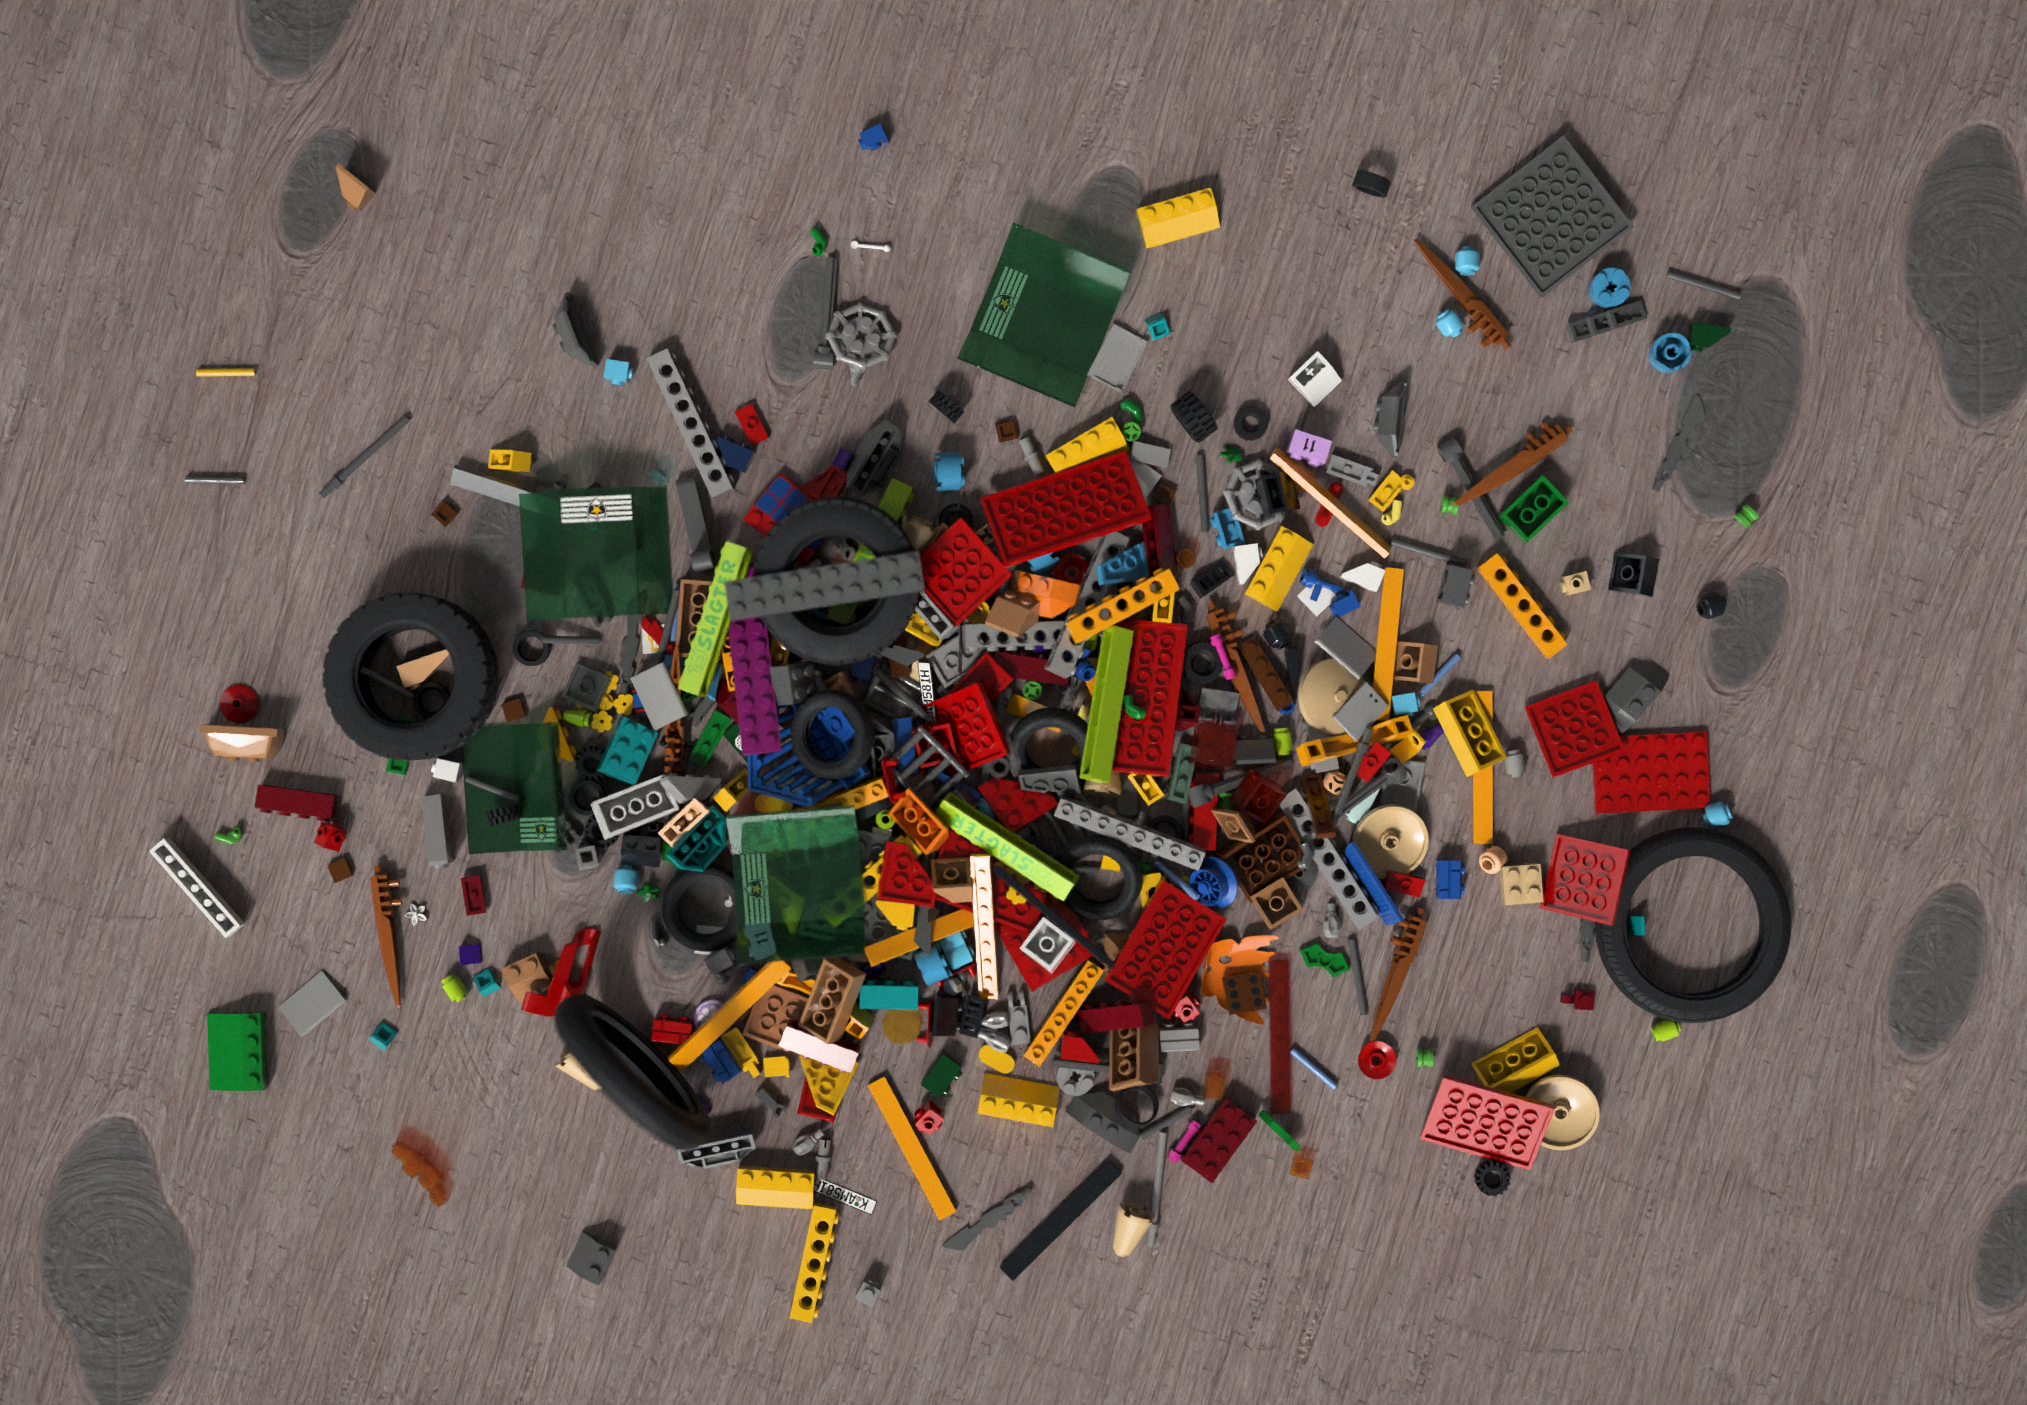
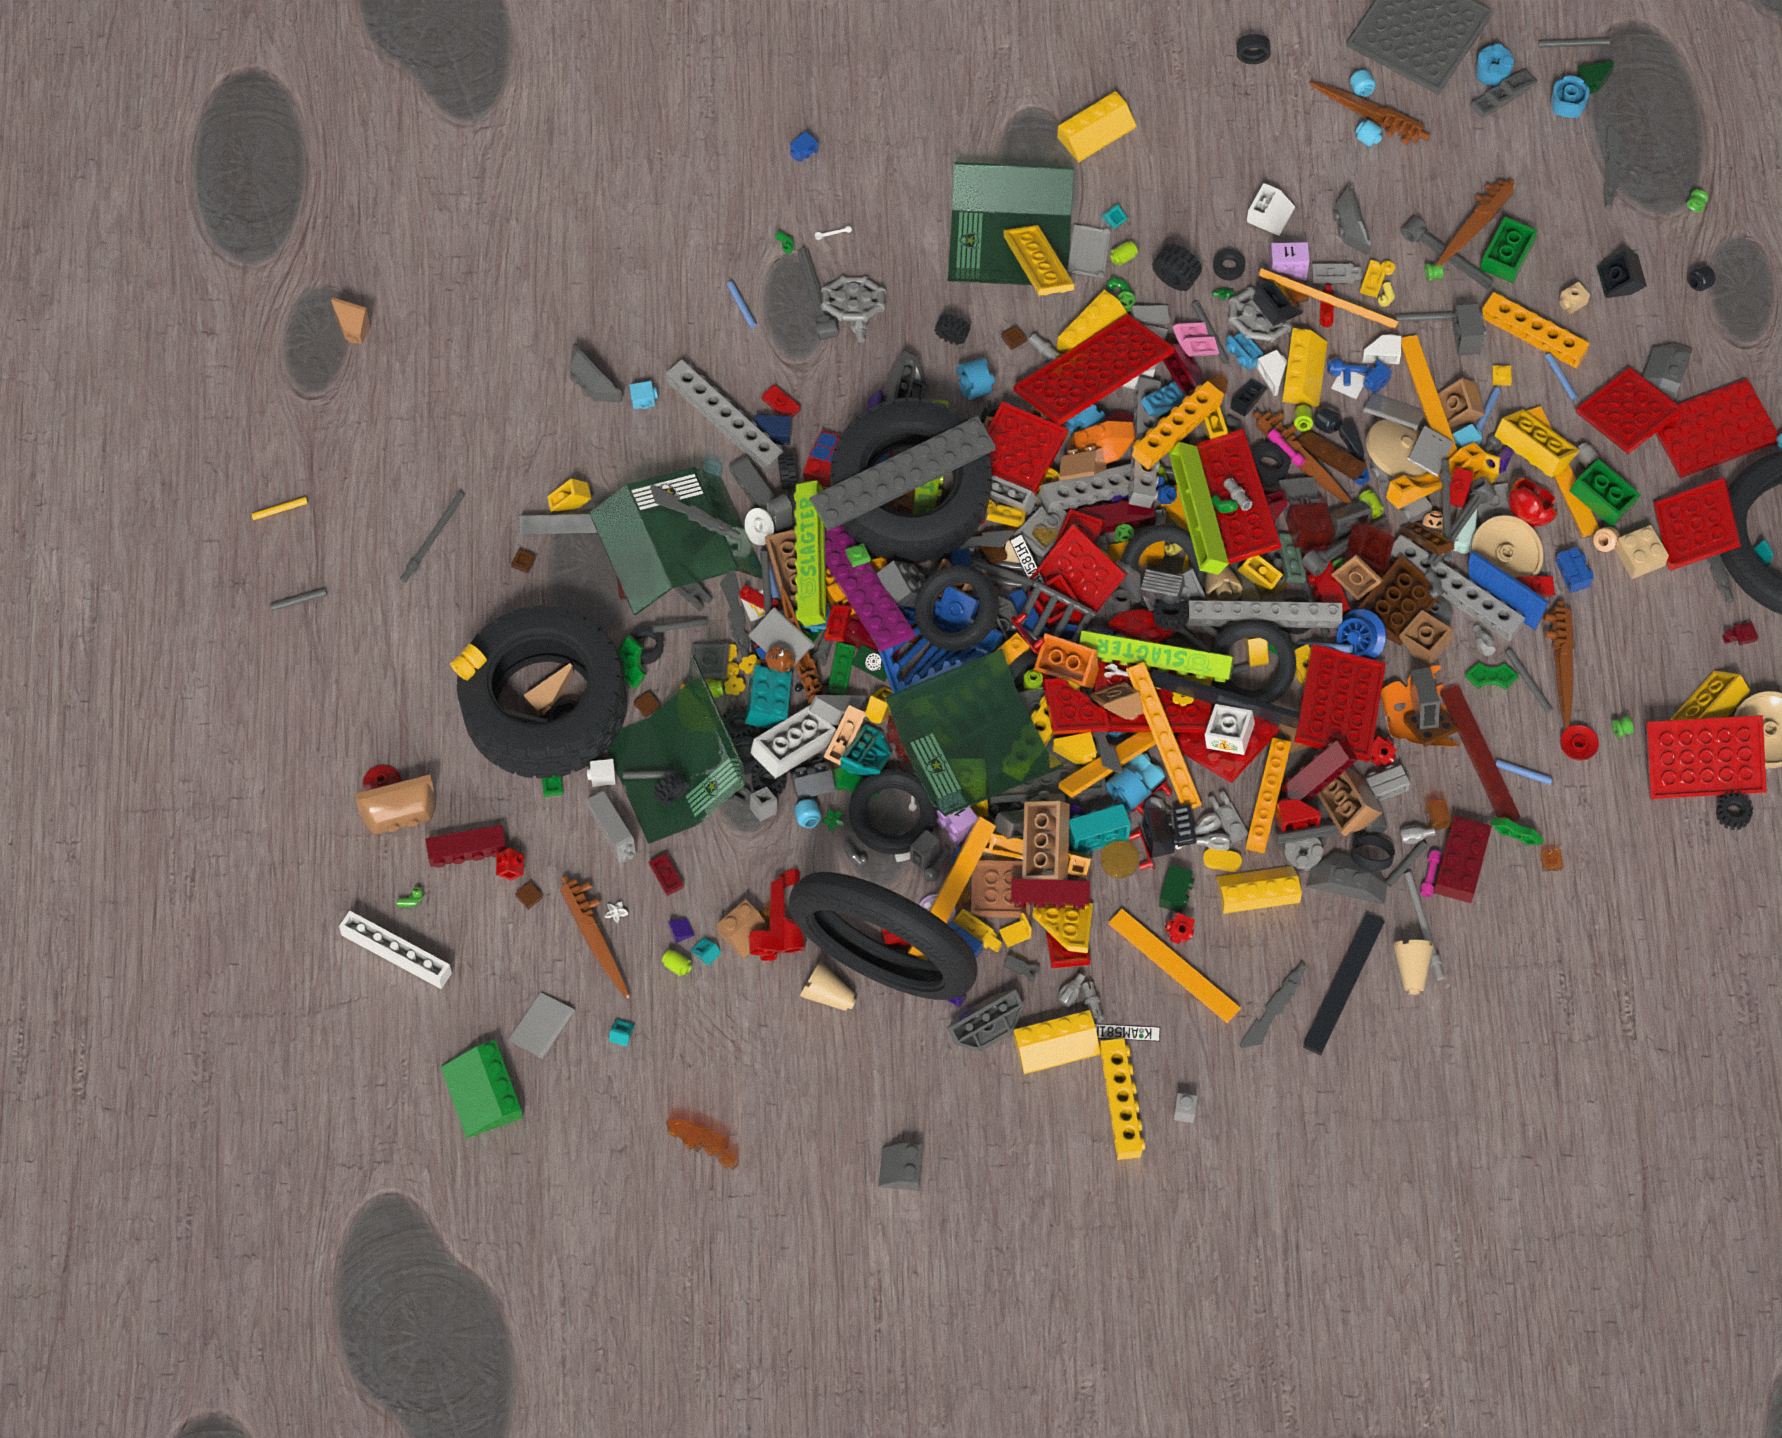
camera: 15 degrees left, 25 degrees down
none -> yellow wheel [450,644,487,681]
none -> green tile [617,635,647,689]
none -> dark grey sword [650,485,741,540]
none -> medium blue bar [727,281,757,328]
none -> white dish [745,508,774,545]
none -> dark orange head [765,645,795,673]
none -> black tyre [778,454,797,489]
none -> red plate [824,605,852,642]
none -> bright green plate [846,543,870,567]
none -> yellow plate [1003,225,1074,295]
none -> clear yellow tile [1032,529,1058,548]
none -> white hand [1104,664,1129,678]
none -> lime brick [1110,241,1138,266]
none -> flat silver brick [1141,569,1185,604]
none -> black tyre [1154,599,1188,632]
none -> bright pink slope [1173,322,1219,357]
none -> light grey pin [1224,478,1252,511]
none -> lime brick [1294,405,1313,431]
none -> dark grey brick [1410,668,1440,730]
none -> yellow plate [1492,365,1512,385]
none -> red piece [1508,477,1557,527]
none -> medium blue bar [1545,353,1578,401]
none -> green brick [1569,459,1641,527]

